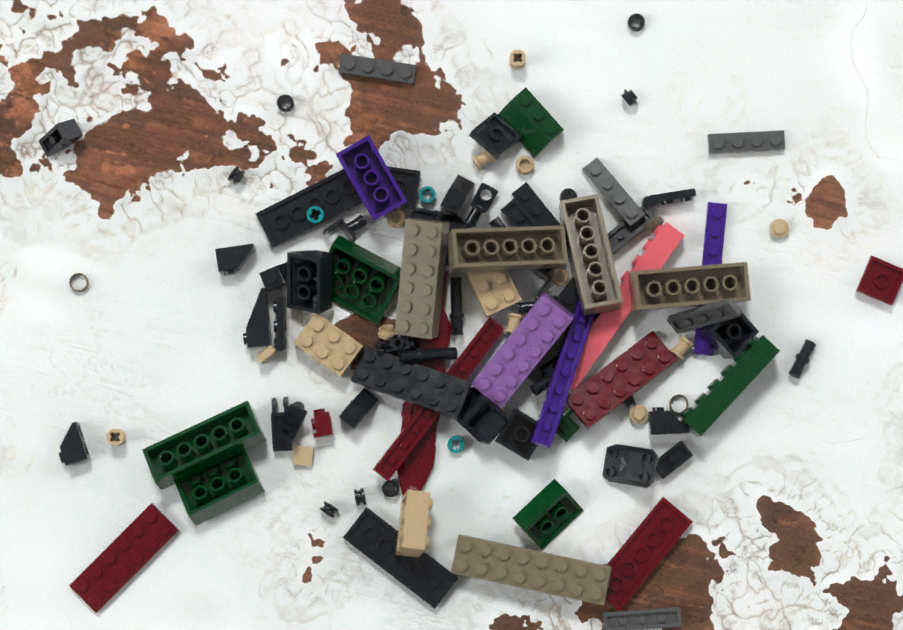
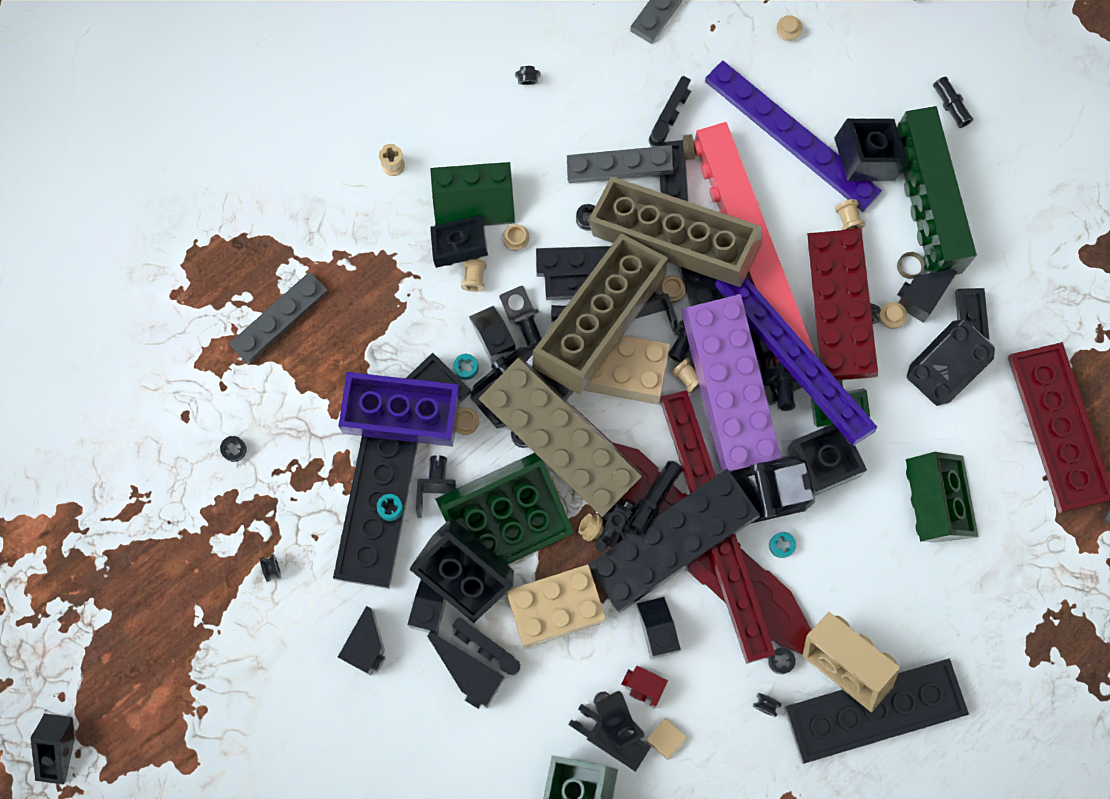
camera: 55 degrees left, 10 degrees down
tan tile [257,346,277,364] -> none
black bush [320,501,339,518] -> none
black pin [449,277,464,336] -> none
dark tan brick [451,534,612,606] -> none
black bush [627,13,645,32] -> none
dark tan brick [629,262,751,311] -> none
dark grey plate [667,298,741,334] -> none

